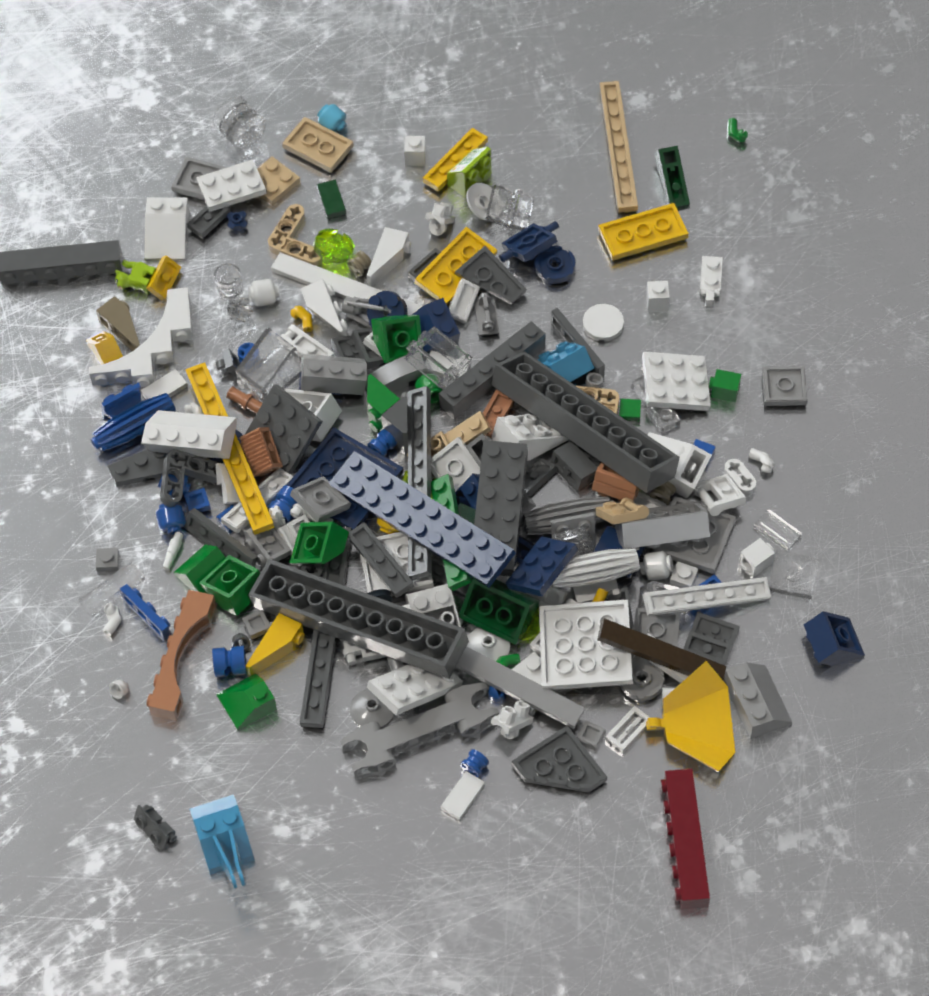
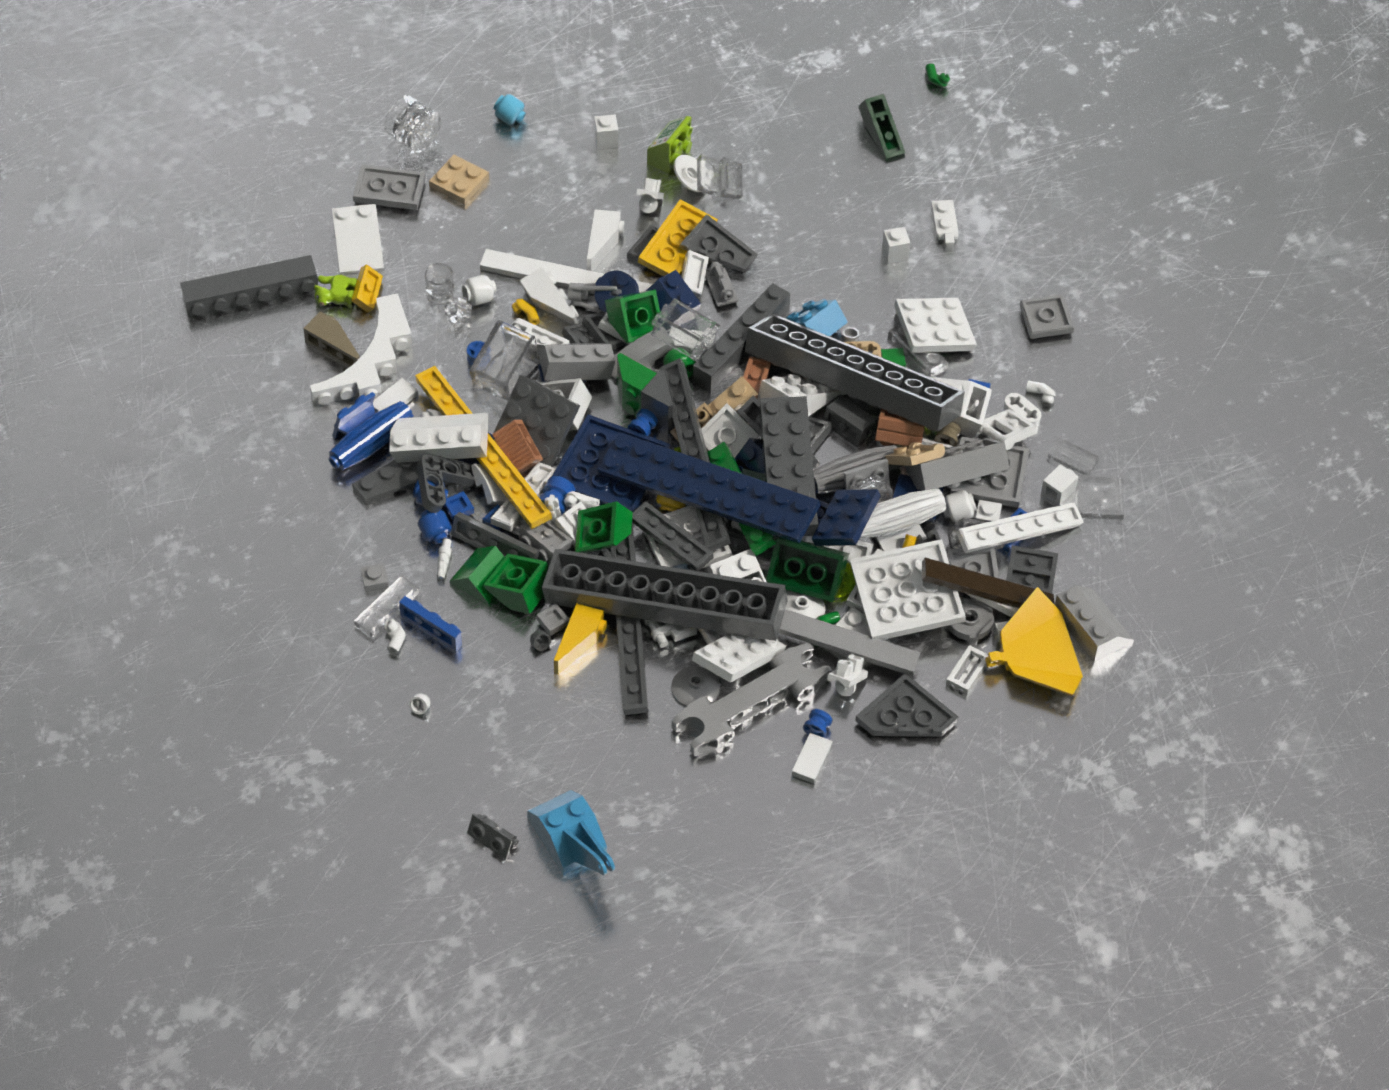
camera: 15 degrees left, 5 degrees down
yellow slope [86,331,123,365] -> none
nougat arch [147,590,216,721] -> none
dark grey plate [187,206,229,239] -> none
white plate [196,159,266,212] -> none
blue wheel [212,645,247,677] -> none
dark grey tile [215,348,242,377] -> none
green slope [216,673,277,731] -> none
nougat pin [226,386,262,414] -> none
dark blue plate [227,211,247,231] -> none
tan beam [268,204,323,266] -> none
tan plate [282,117,354,173] -> none
light grey plate [290,476,351,522] -> none
clear neon green plate [313,228,354,265] -> none
dark green tile [316,179,346,219] -> none
dark tan wheel [347,251,372,277] -> none
yellow plate [423,128,488,192] -> none
blue hinge [488,686,506,702] -> none
dark blue plate [499,221,559,263] -> none
dark blue plate [535,245,576,284] -> none
dark grey tile [551,308,605,377] -> none
light grey tile [577,720,606,751] -> none
white tile [583,304,624,341] -> none
yellow plate [598,203,689,261] -> none
tan plate [599,81,638,213] -> none
dark red brick [660,769,710,909] -> none
green brick [709,369,741,403] -> none
dark blue slope [804,611,865,666] -> none

